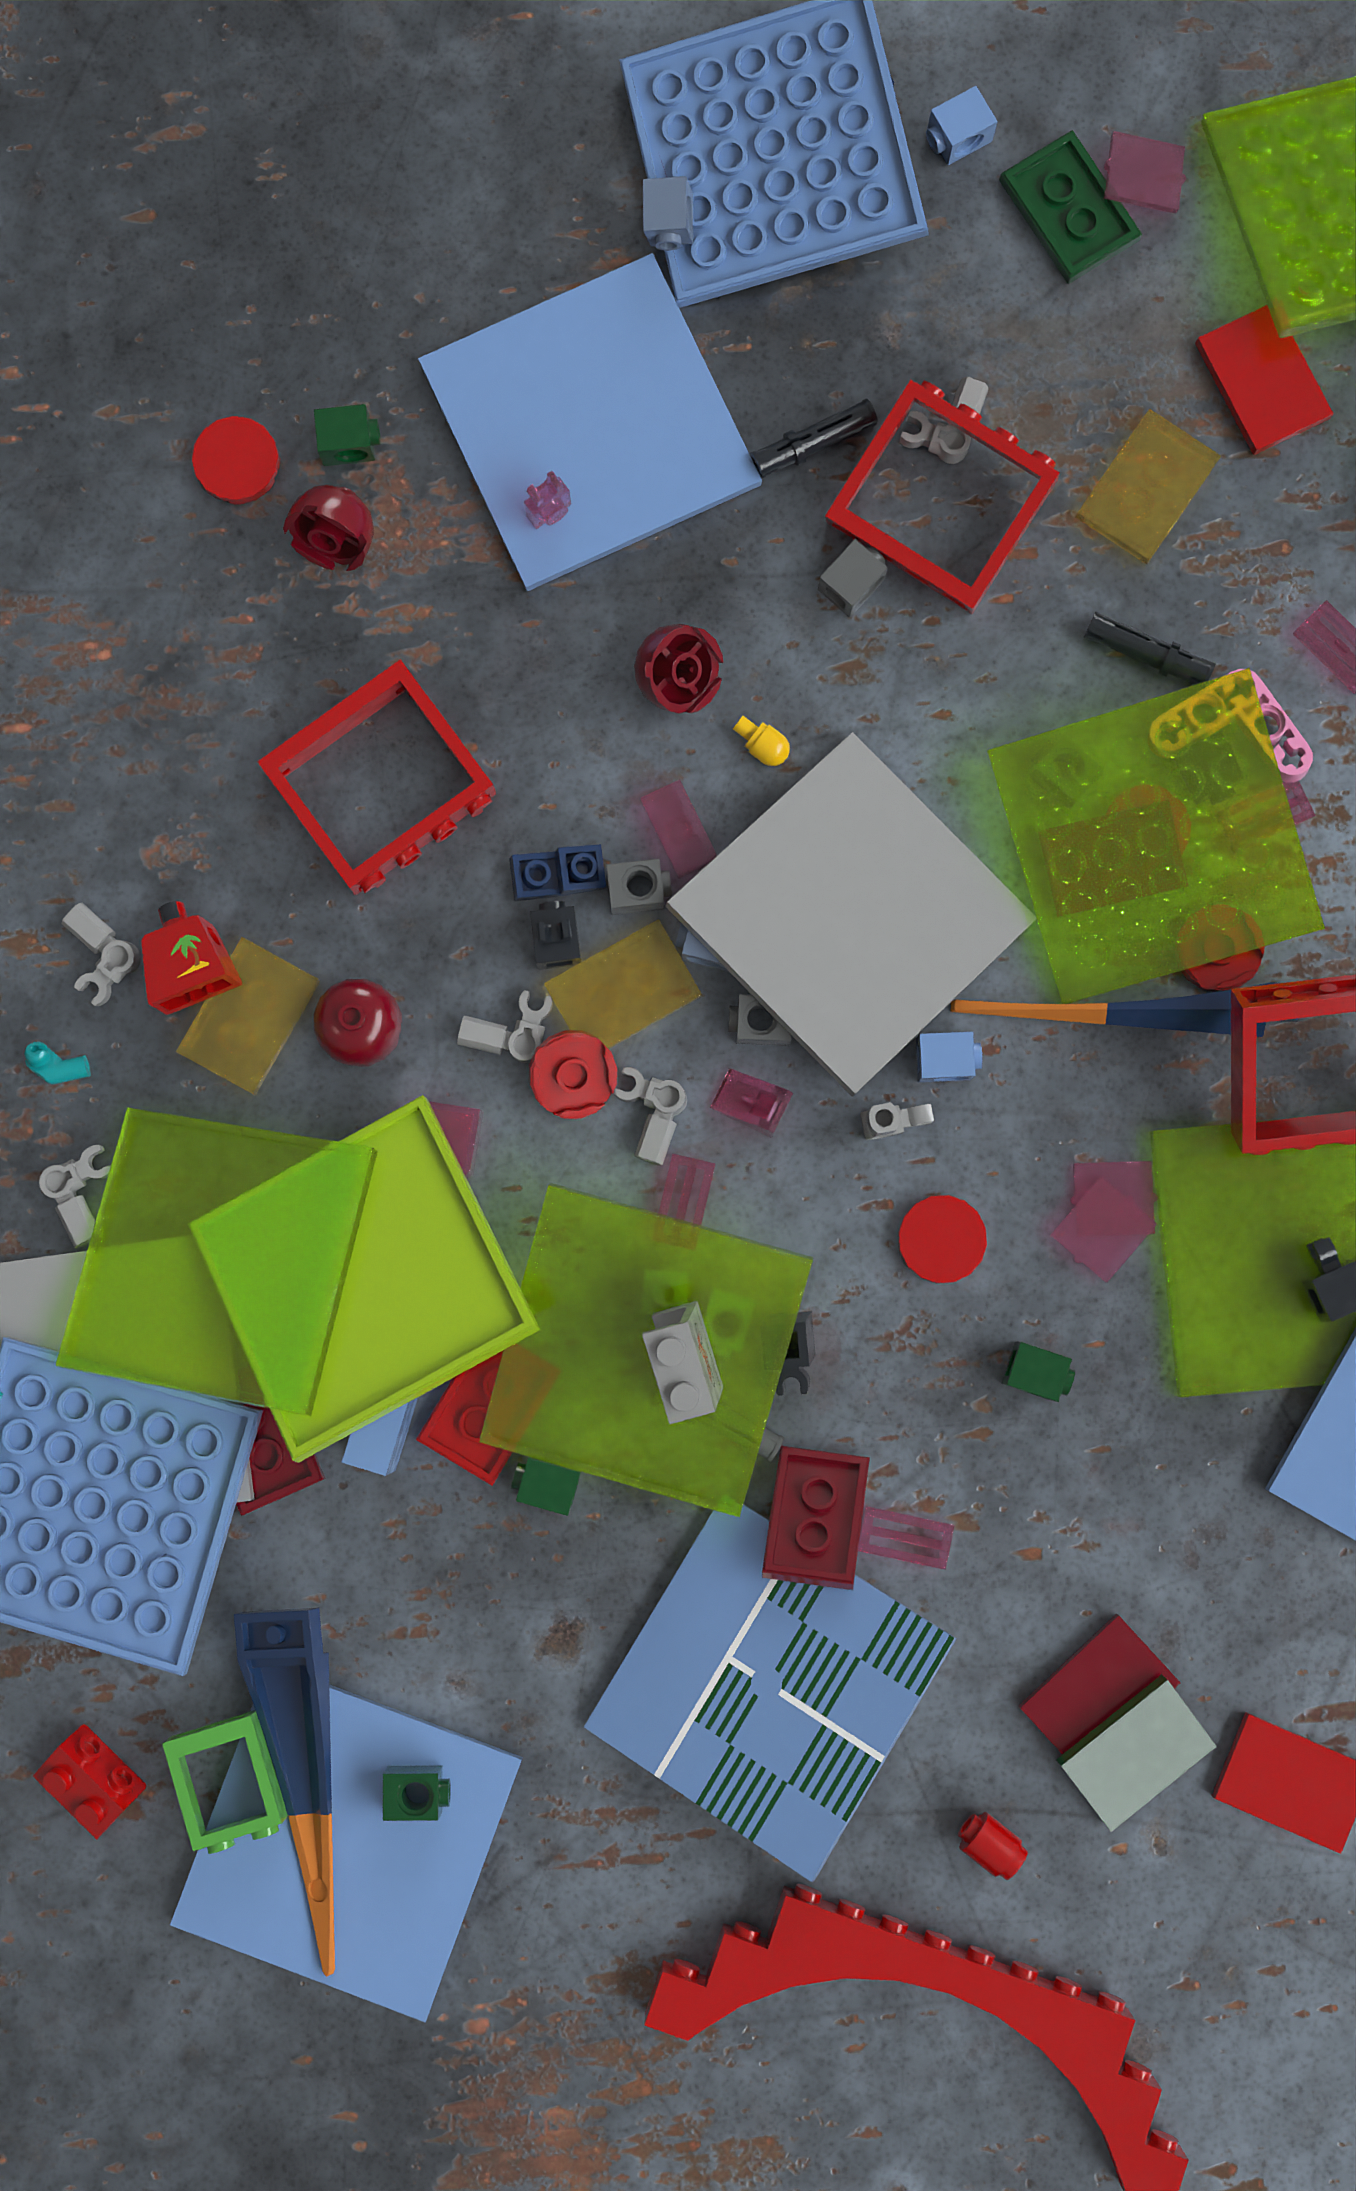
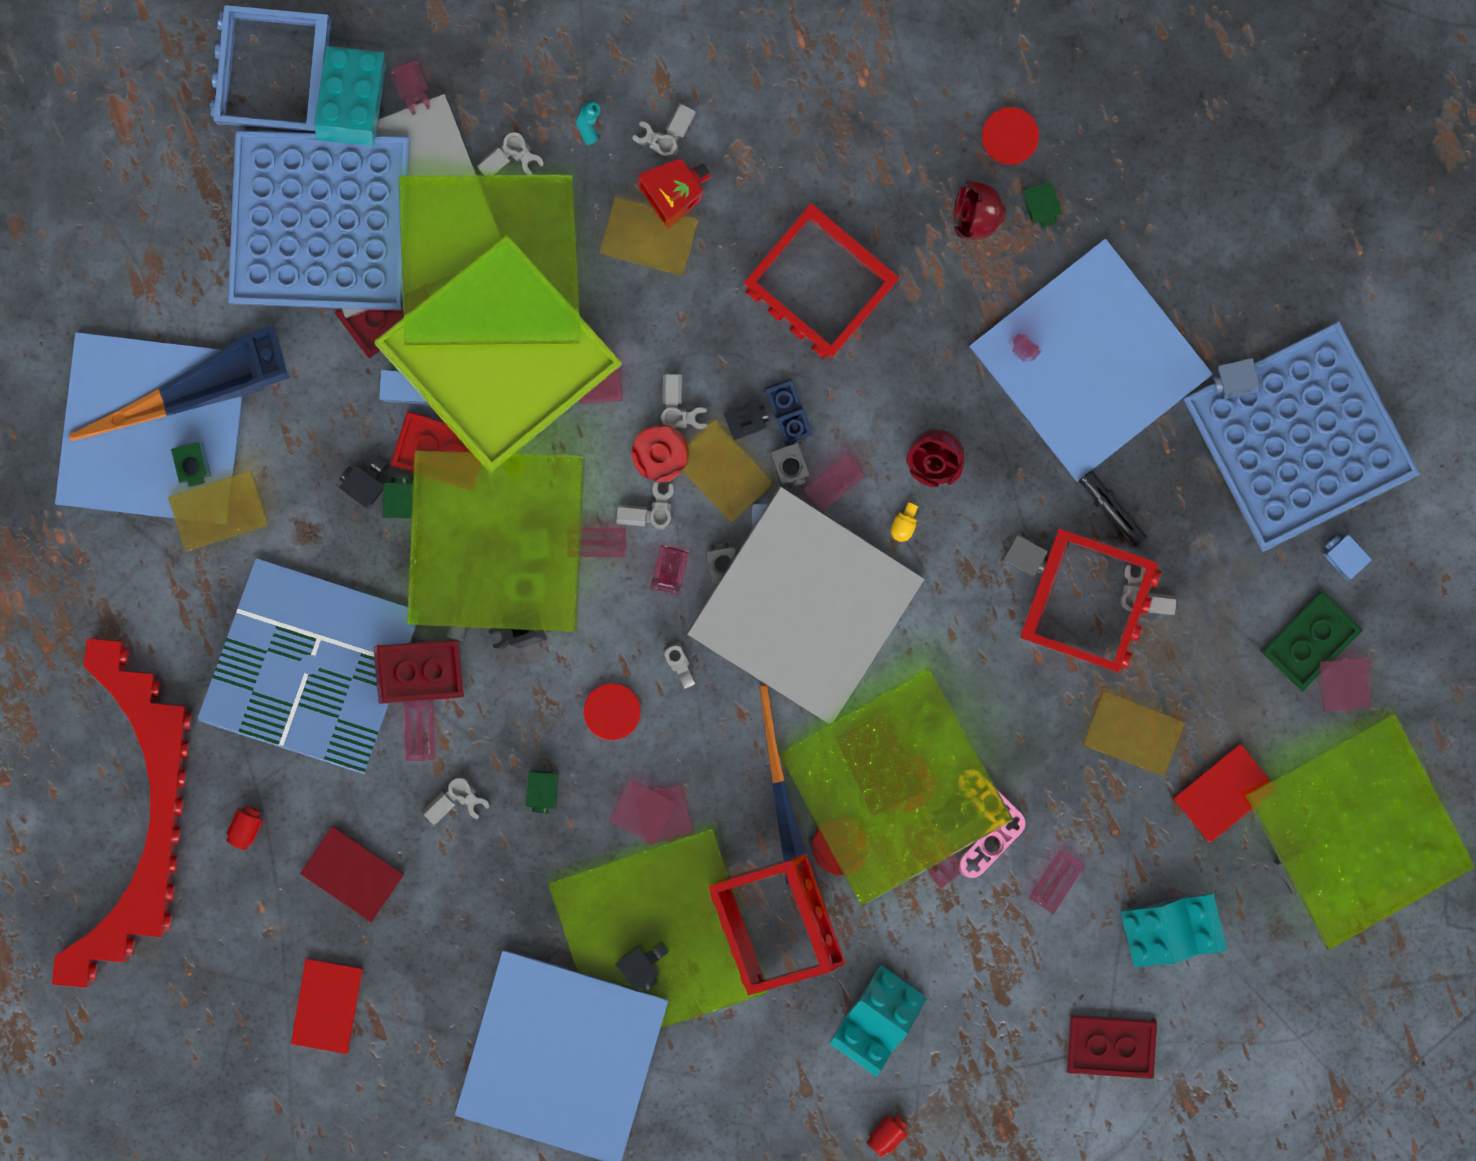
camera: 75 degrees right, 5 degrees up
red bracket [33,1724,147,1840] -> none
bright green window [162,1710,288,1854] -> none
dark red cylinder [314,979,402,1067] -> none
light grey panel [642,1301,723,1424] -> none
medium blue brick [916,1032,982,1083] -> none
tile [1056,1675,1217,1832] -> none
black pin [1084,611,1216,689] -> none
none -> clear yellow tile [168,471,269,552]
none -> black brick [339,456,389,509]
none -> light grey bar [421,776,490,825]

